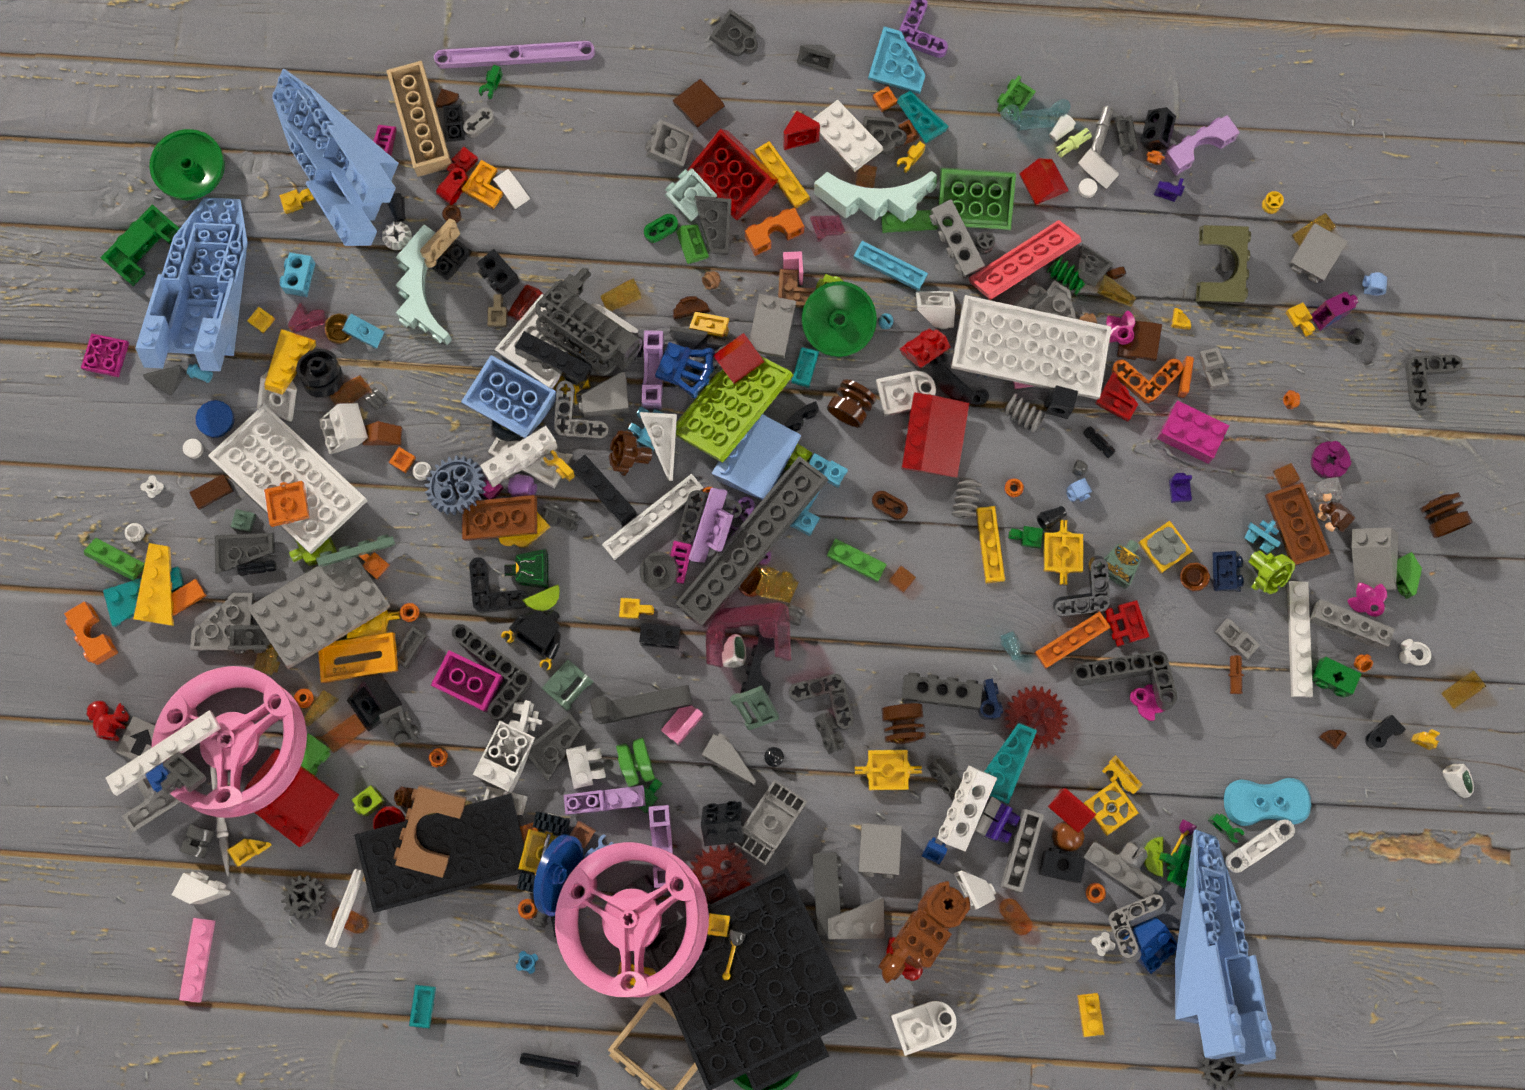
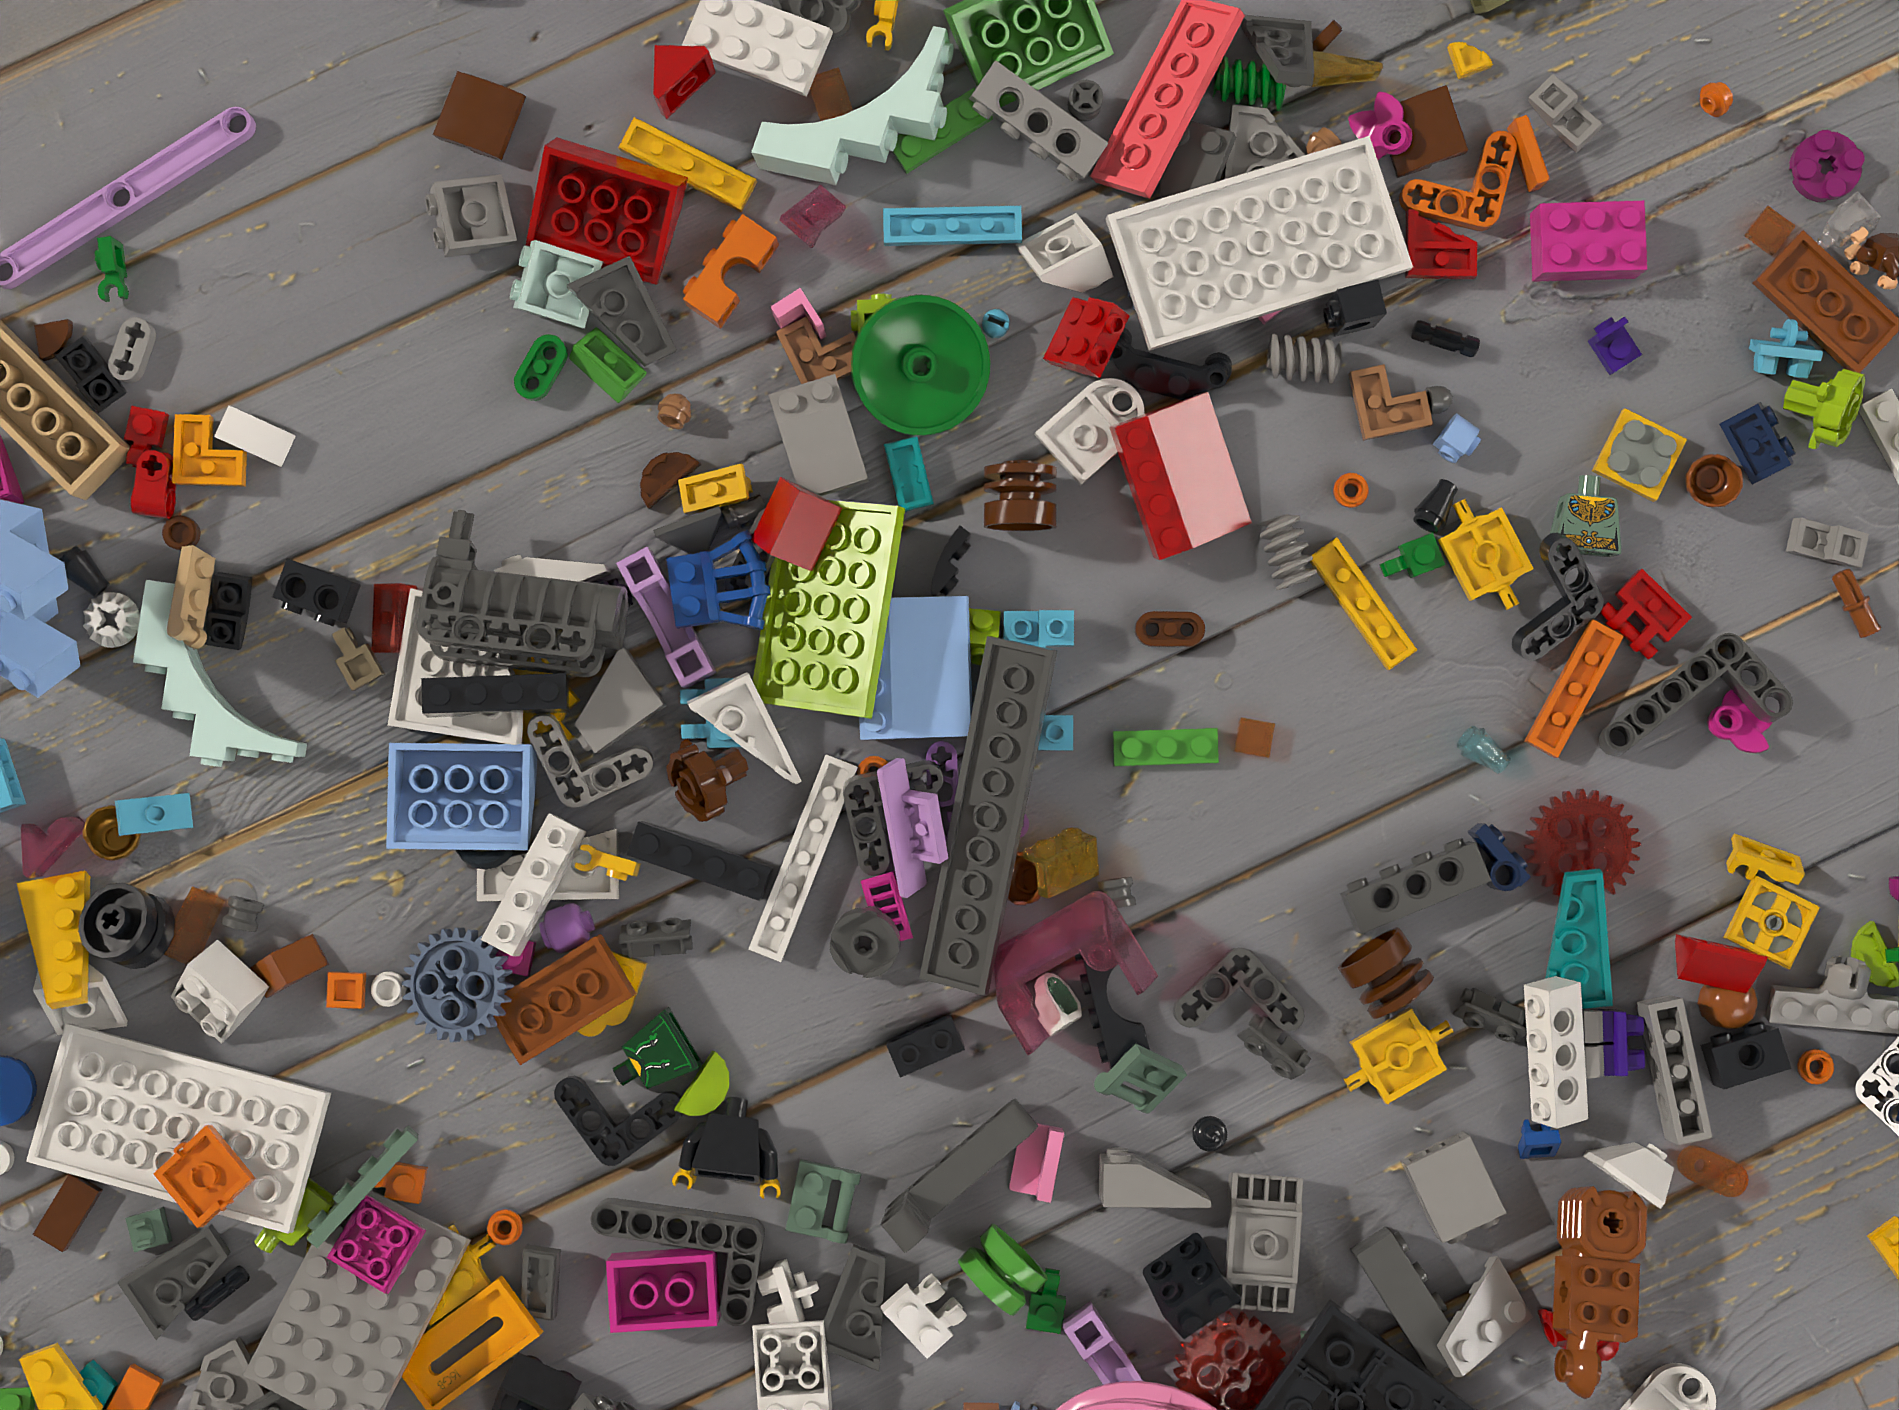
camera: 30 degrees left, 10 degrees up
lavender slope [564,786,646,815] -> none
clear yellow slope [600,278,641,311] -> none
yellow plate [619,598,654,619] -> none
white plate [1091,932,1115,956] -> none
none -> dark pink tile [326,1195,426,1294]
none -> medium nougat plate [1348,364,1433,441]

